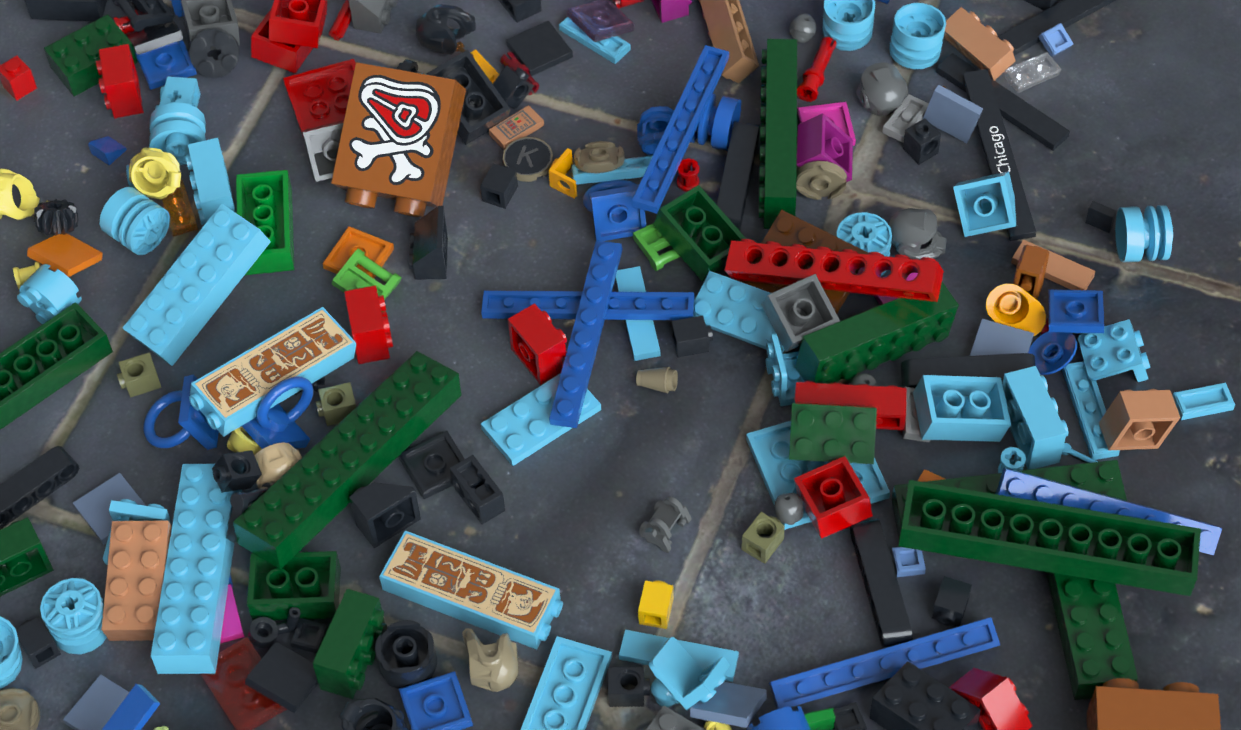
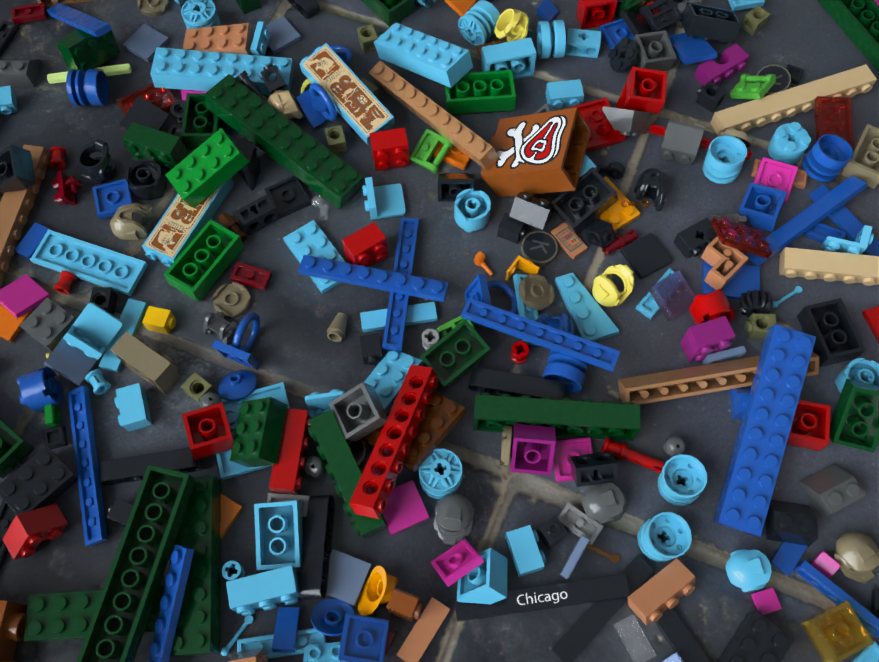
camera: 90 degrees right, 10 degrees up
none -> medium azure bush [85,369,111,395]
none -> dark tan brick [110,331,182,395]
none -> medium azure brick [114,383,152,432]
none -> green brick [163,219,244,302]
none -> green brick [165,128,250,208]
none -> blue tile [212,312,261,370]
none -> dark tan tile [213,282,251,318]
none -> blue dish [218,370,257,401]
none -> reddish brown axle [219,212,248,243]
none -> dark red plate [230,262,273,291]
none -> blue tile [272,607,301,652]
none -> clear arm [311,195,330,220]
none -> medium azure bracket [362,177,406,220]
none -> medium nougat brick [369,61,499,171]
none -> light grey bush [422,329,439,351]
none -> dark pink tile [430,538,484,587]
none -> medium azure brick [454,189,491,232]
none -> orange hand [474,251,494,276]
none -> medium azure brick [505,525,546,577]
none -> slope [509,192,554,230]
none -> medium azure brick [545,79,584,109]
none -> medium azure wing [555,272,619,342]
none -> black brick [570,451,618,487]
none -> light yellow helmet [592,264,634,307]
none -> dark grey slope [602,106,650,136]

